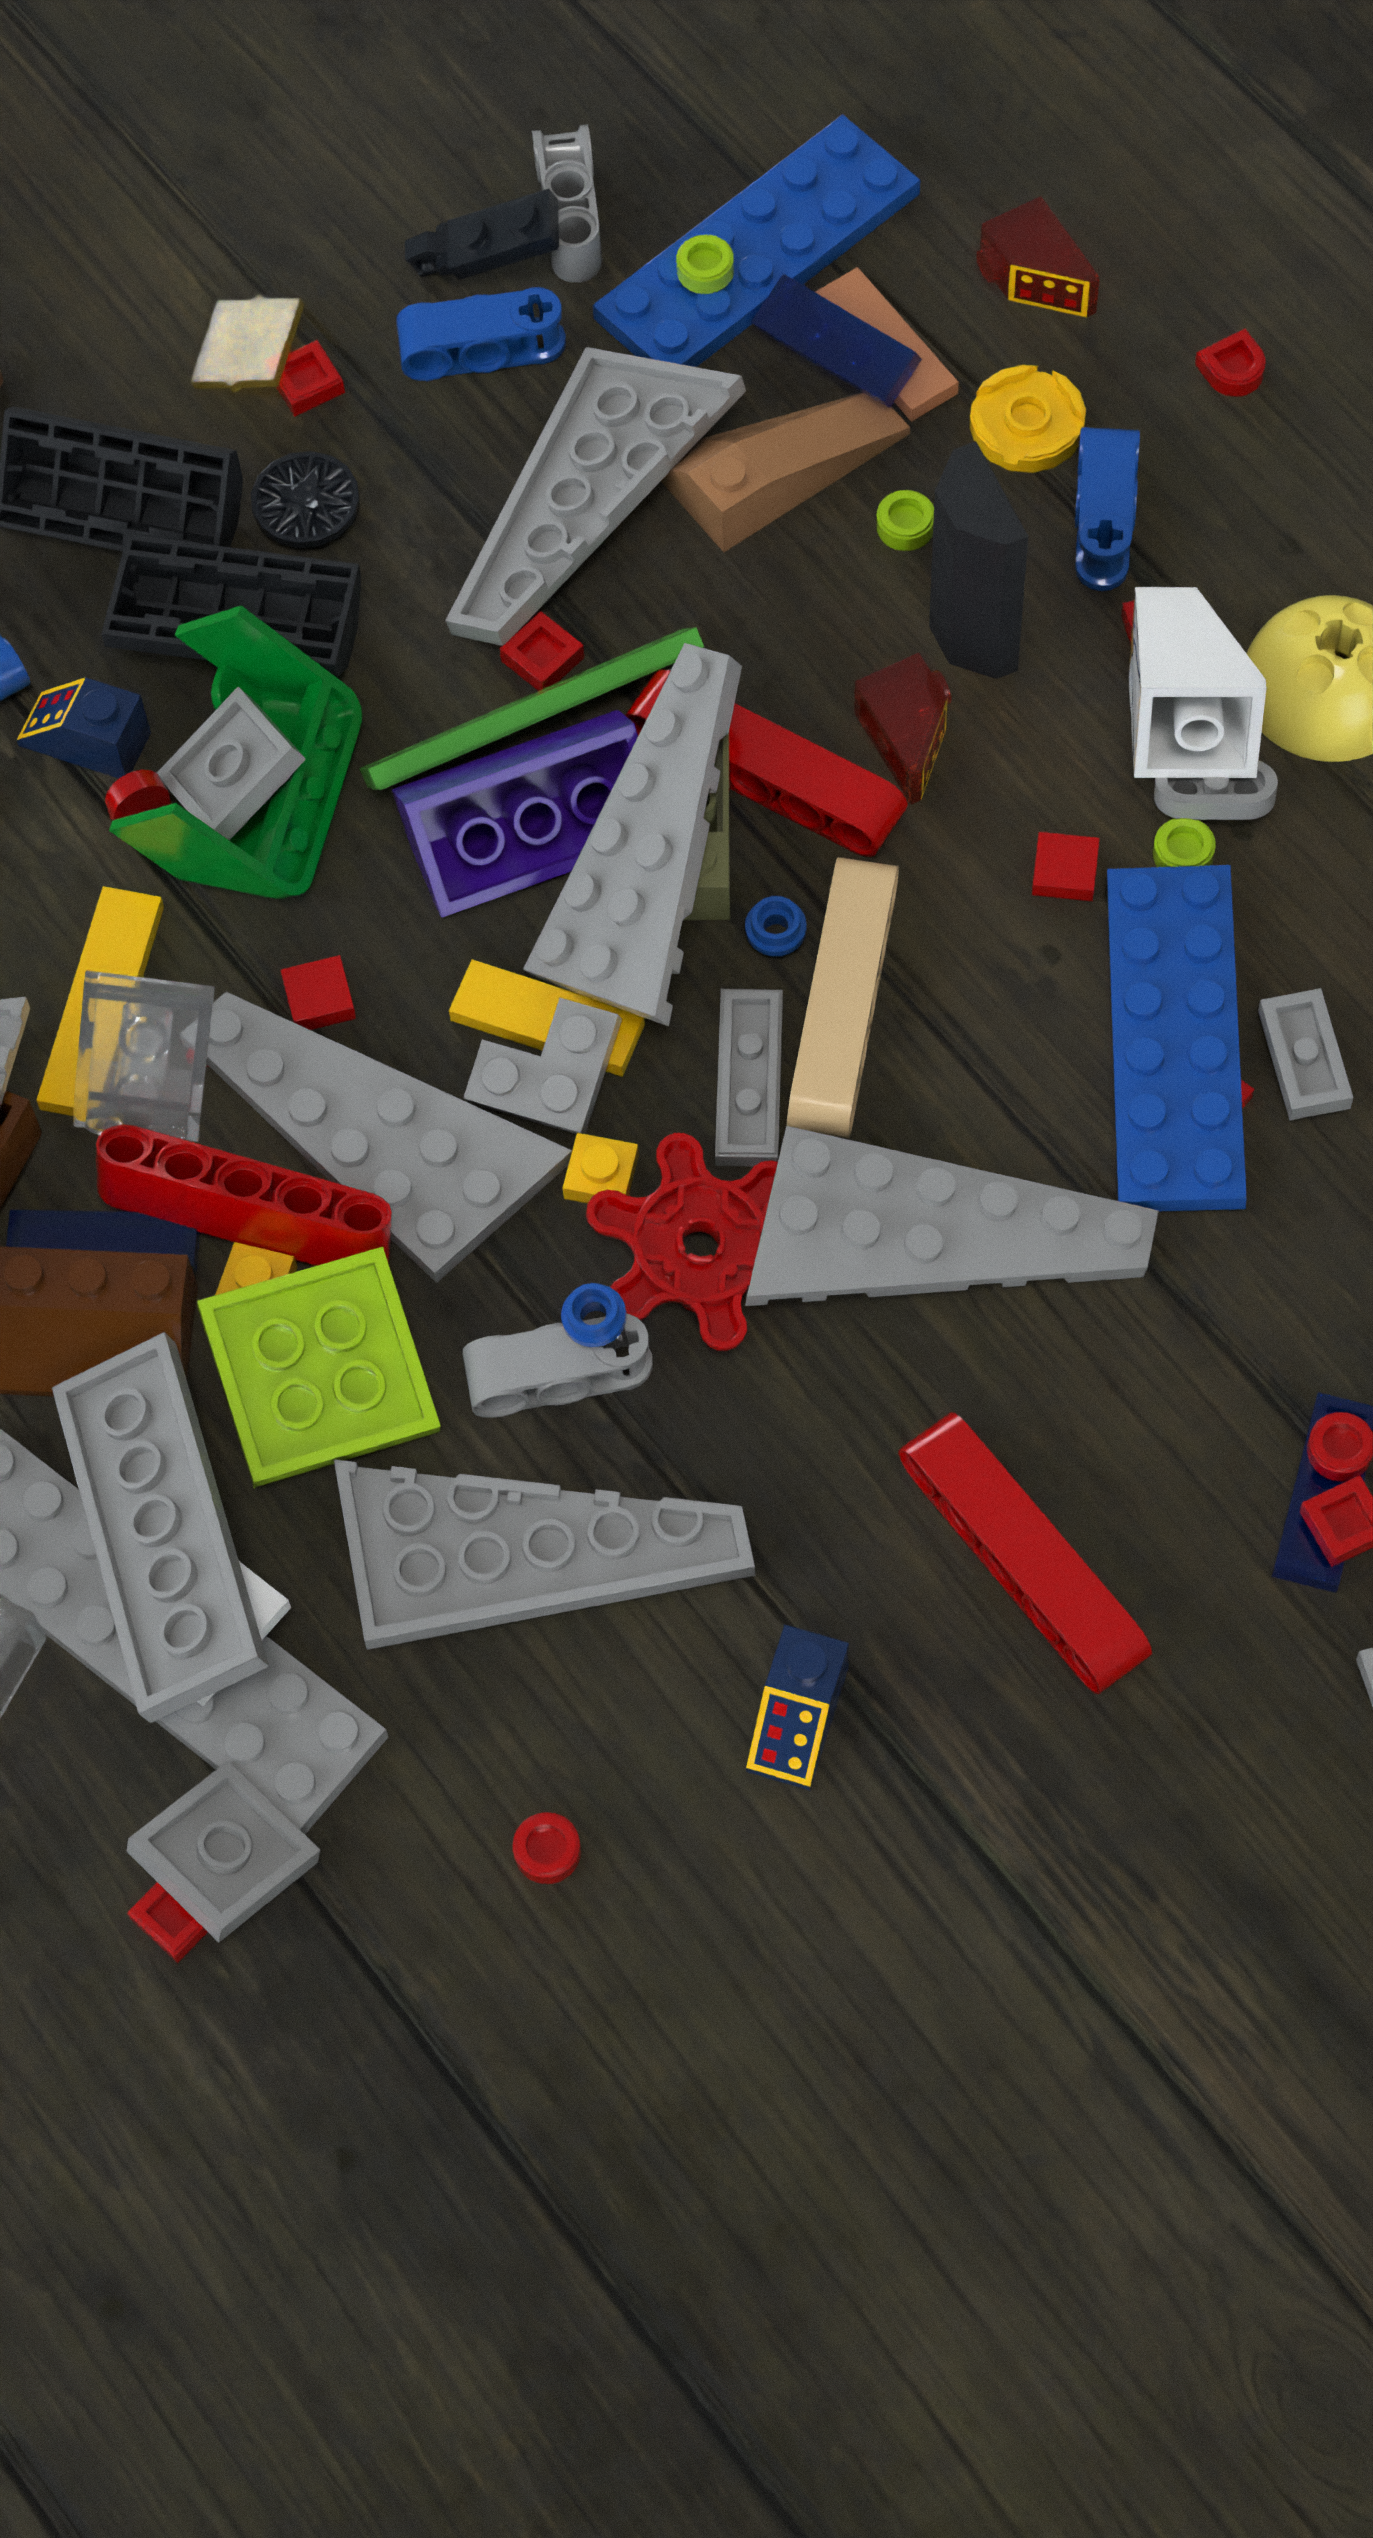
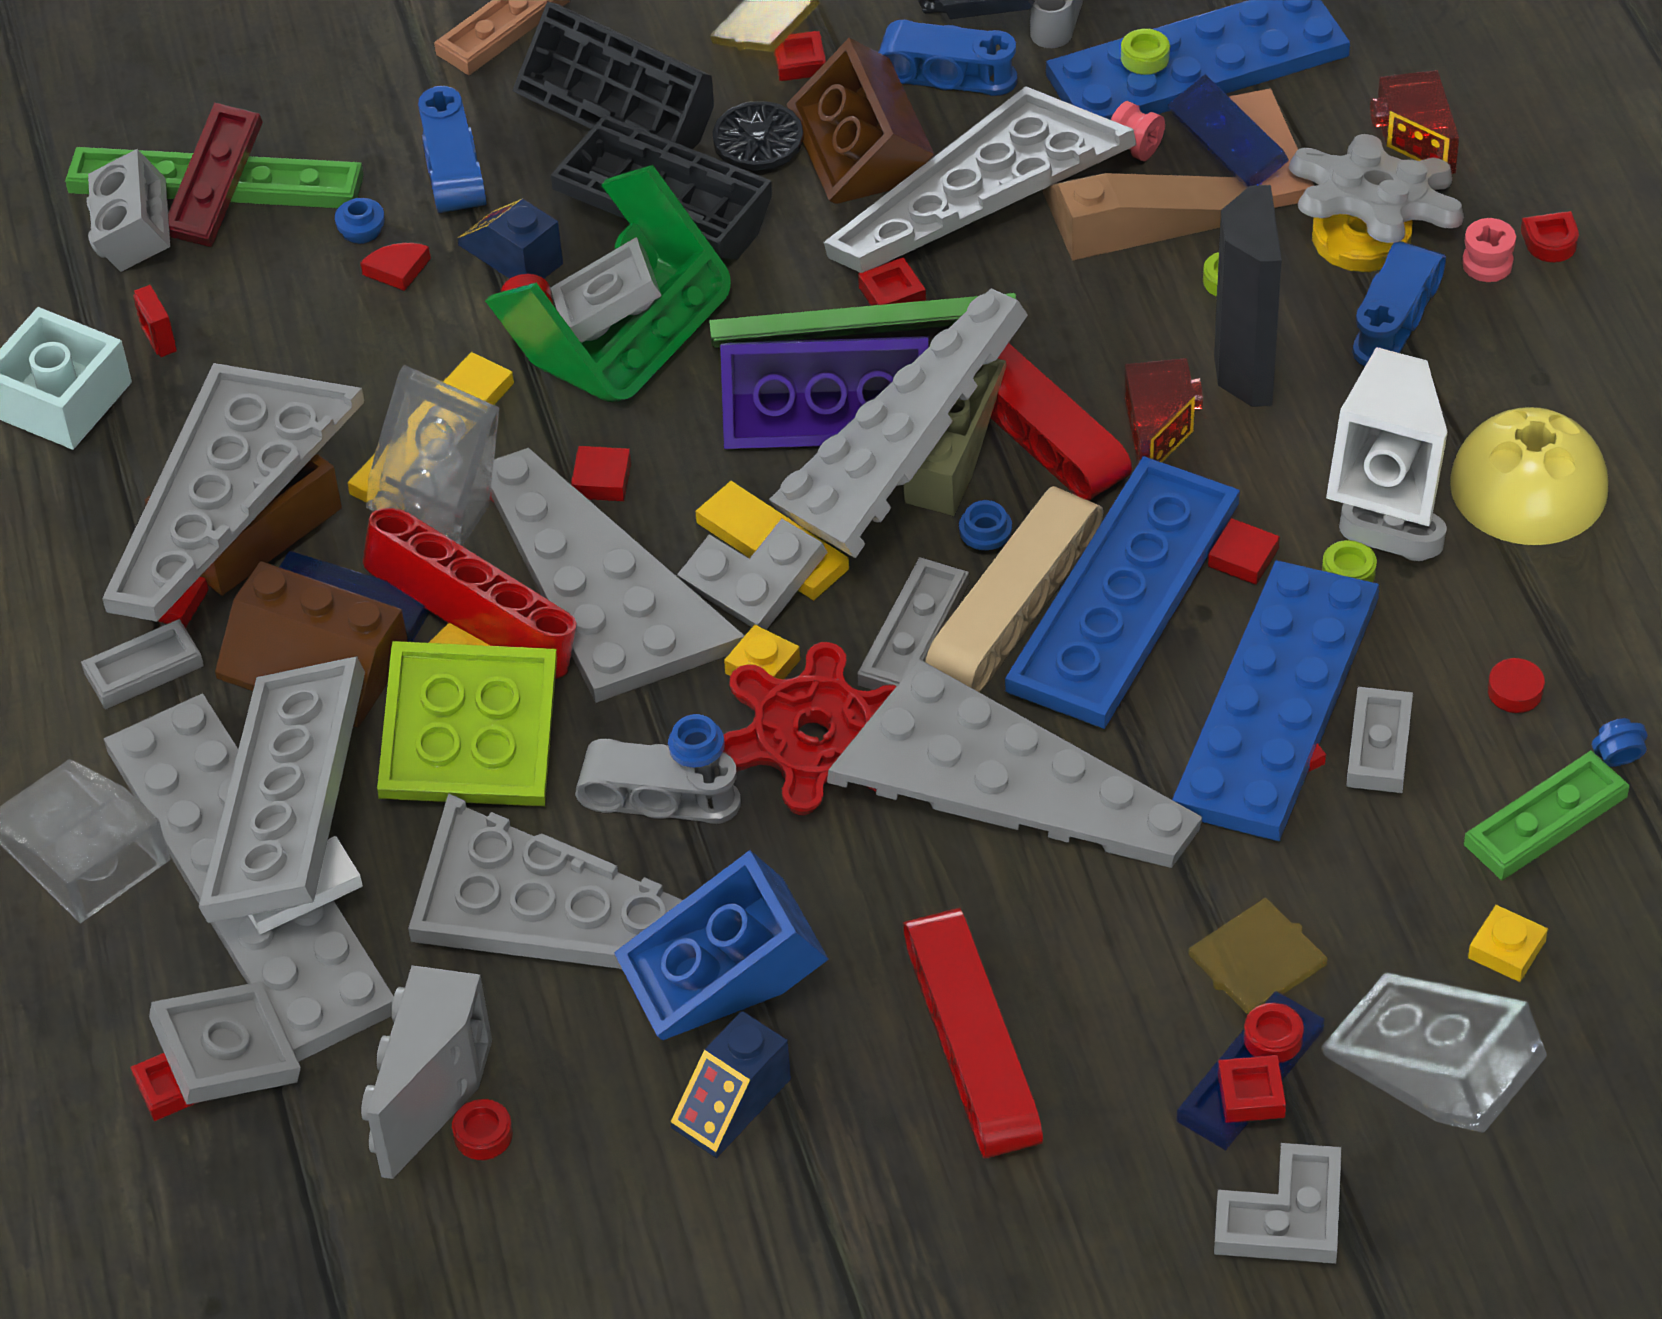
camera: 20 degrees right, 15 degrees down
none -> light grey slope [361,965,492,1179]
none -> blue slope [614,850,829,1040]
none -> reddish brown slope [787,38,934,204]
none -> blue plate [1005,456,1240,729]
none -> coral wheel [1111,101,1165,161]
none -> clear yellow piece [1188,897,1328,1014]
none -> light grey plate [1289,134,1464,243]
none -> coral wheel [1462,218,1516,282]

